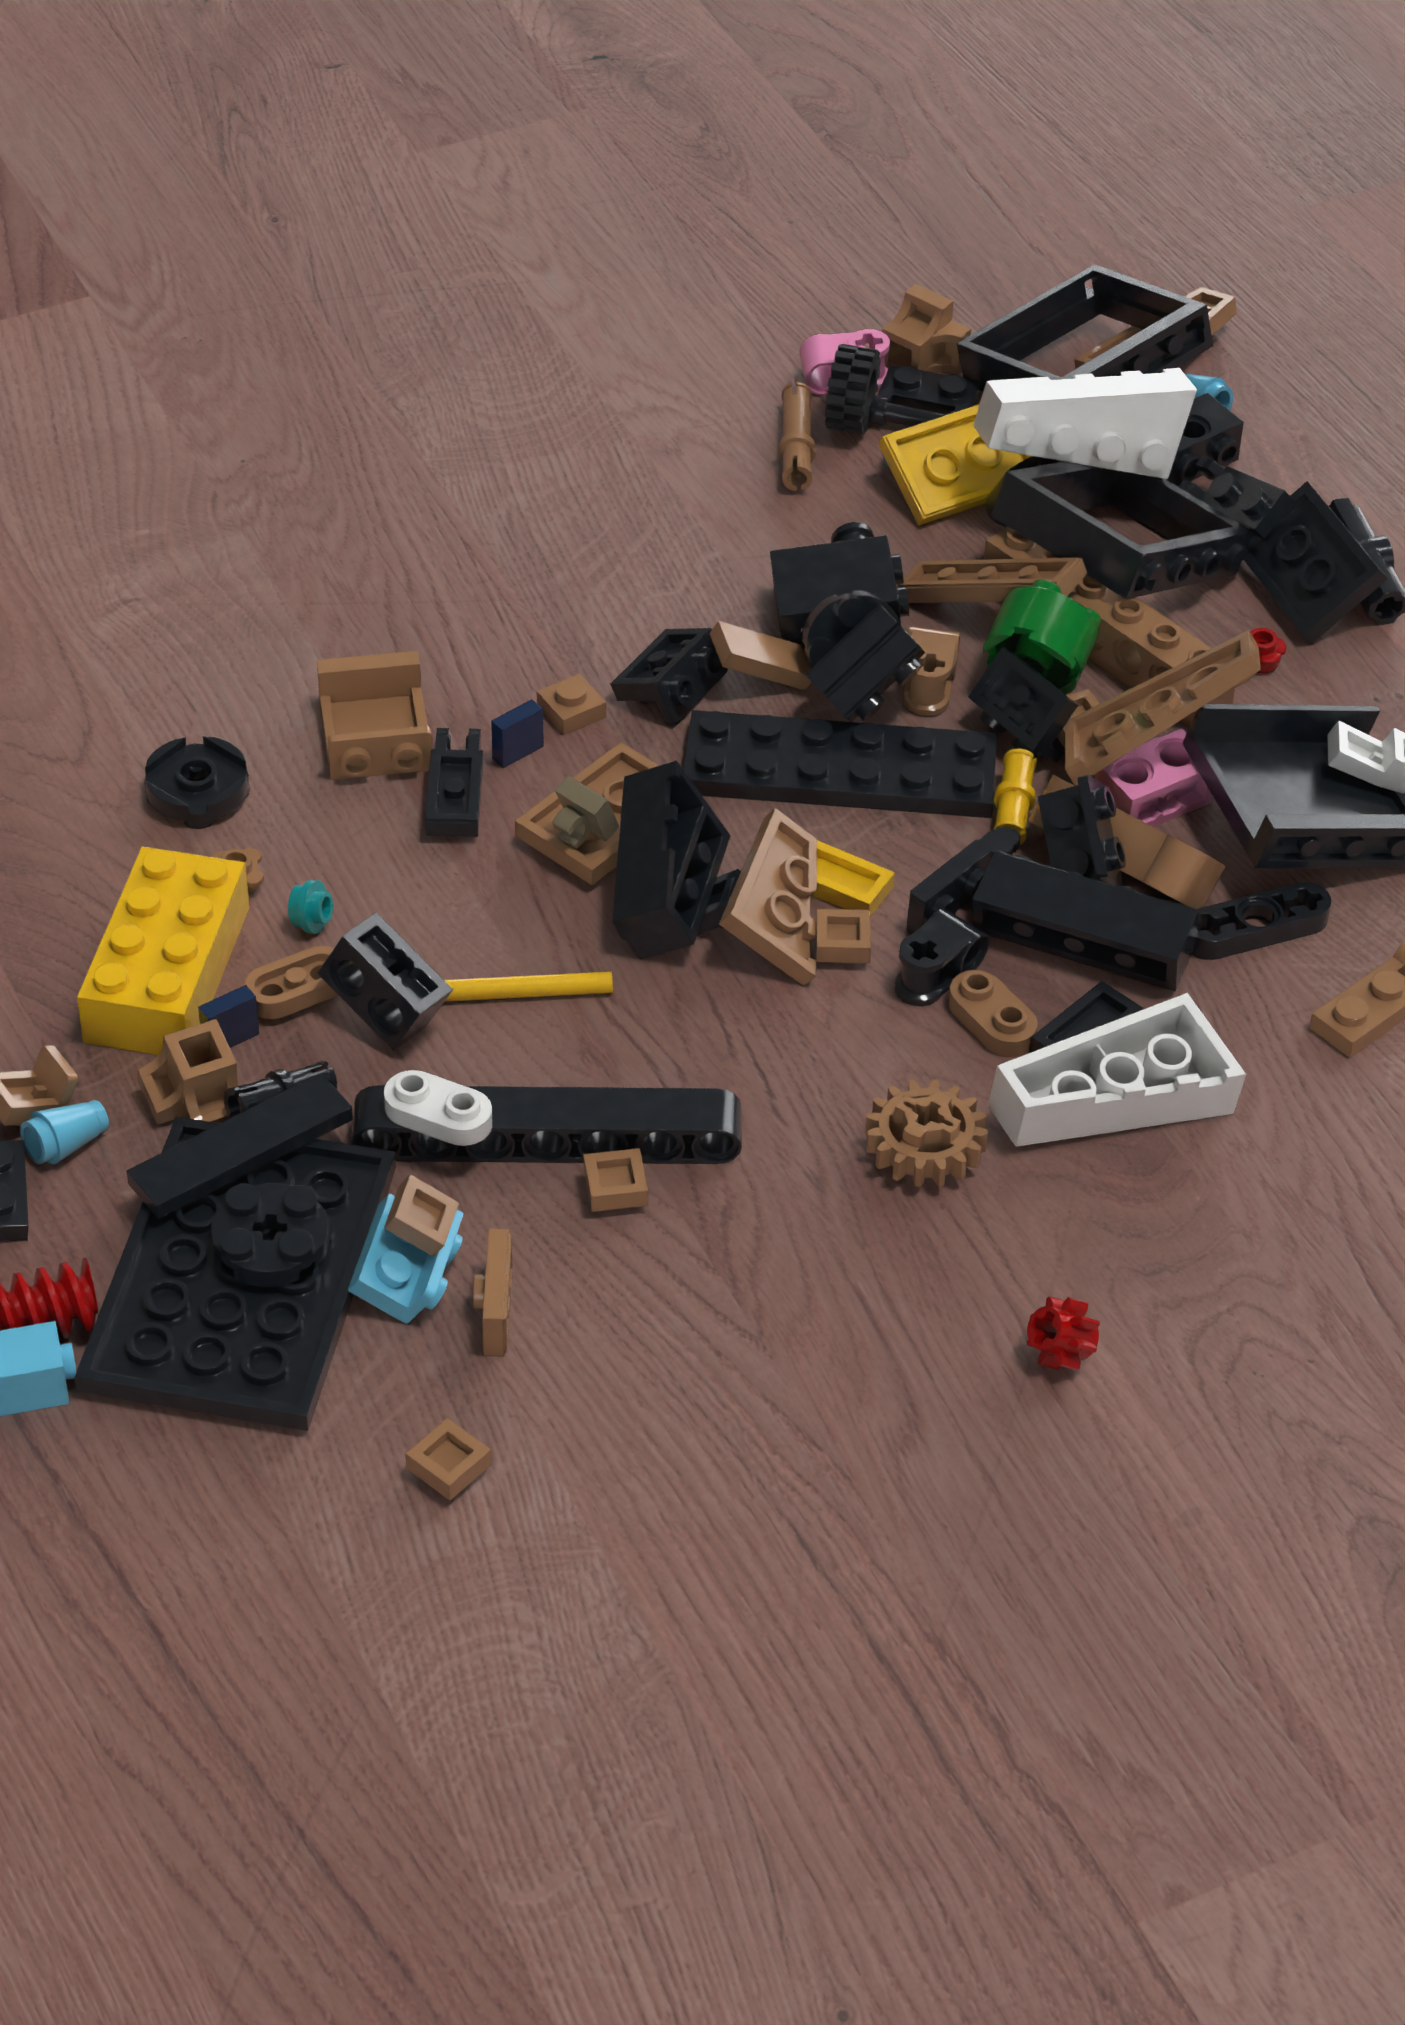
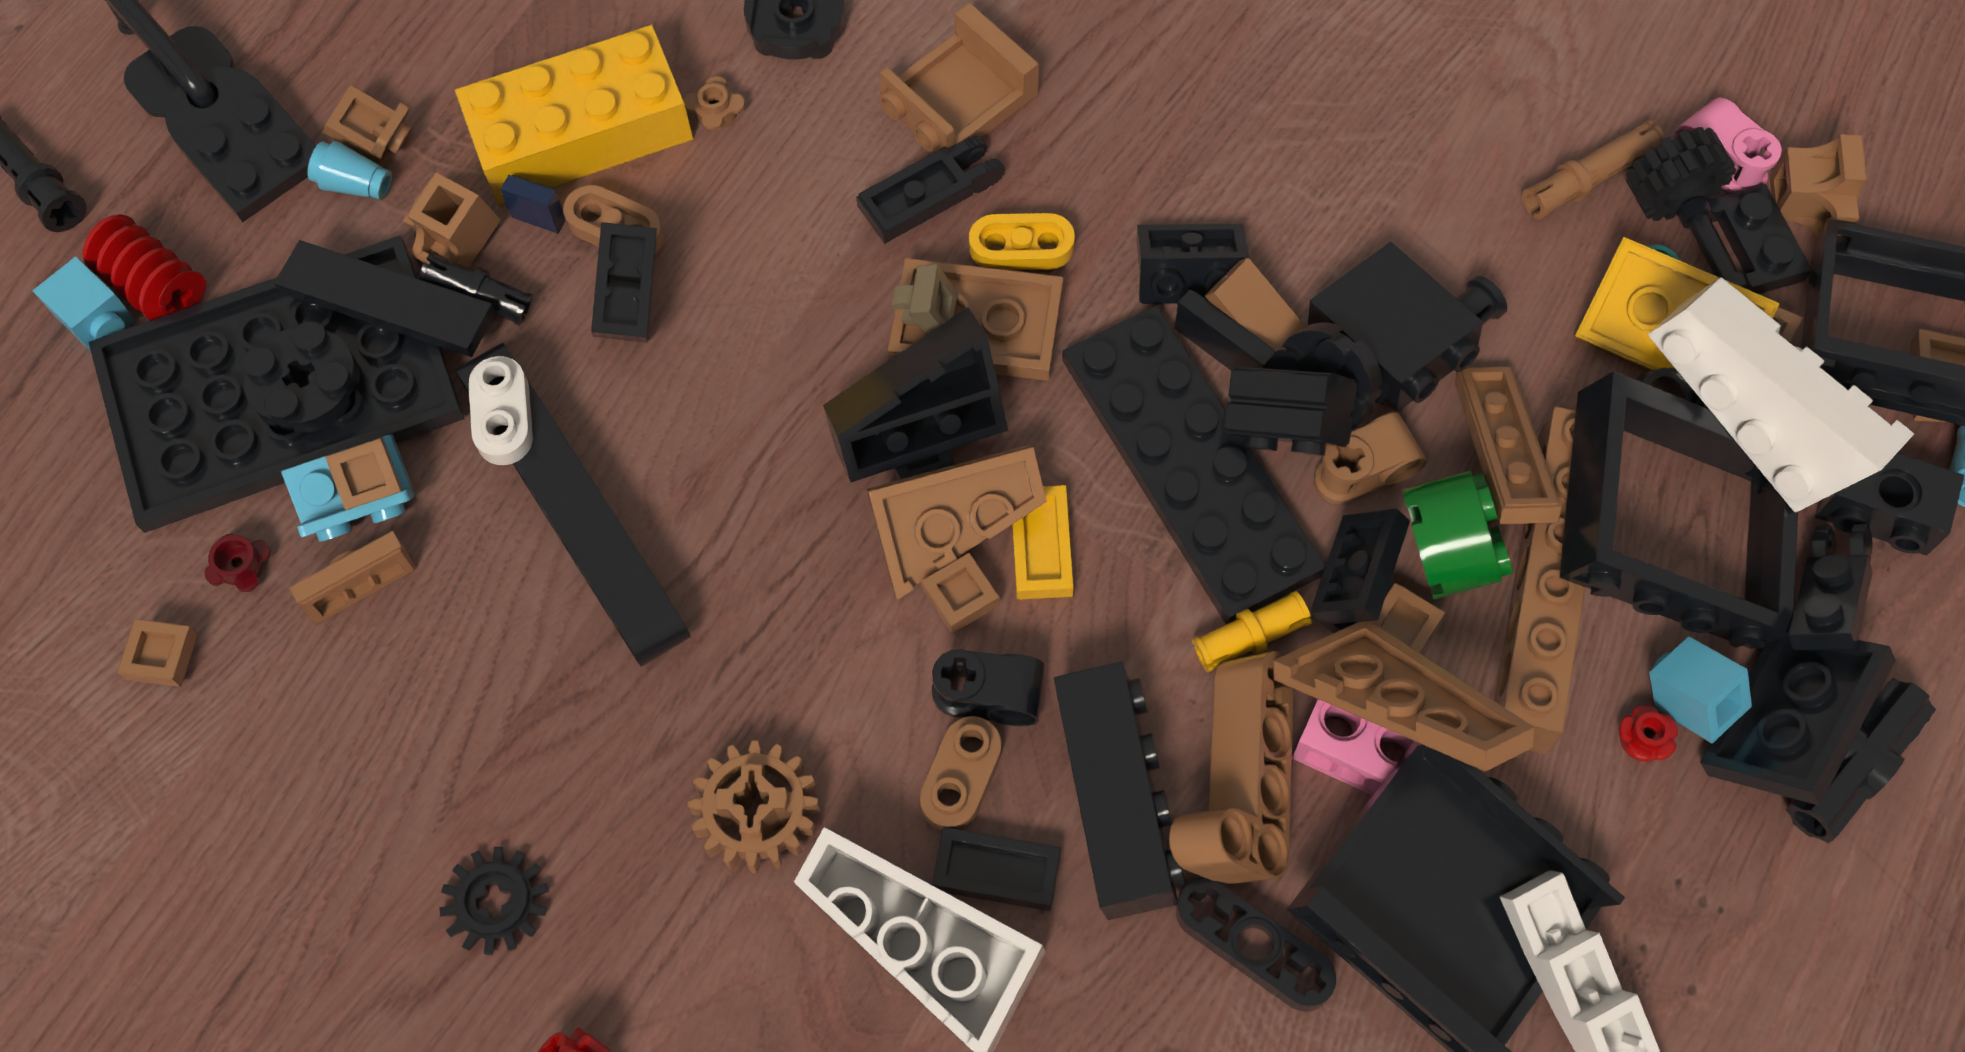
camera: 60 degrees right, 20 degrees up
teal plate [288,880,334,934] -> none
yellow bar [444,971,613,1002] -> none
dark blue tile [491,699,544,768] -> none
medium nougat plate [537,673,607,735] -> none
medium nougat plate [583,1148,648,1212] -> none
black hinge [906,826,1021,934] -> none
black bracket [1037,775,1126,886] -> none
none -> dark red plate [204,534,271,592]
none -> black gear [439,847,549,955]
none -> yellow plate [969,213,1075,270]
none -> black tile [1174,290,1275,371]
none -> medium azure brick [1649,636,1752,743]

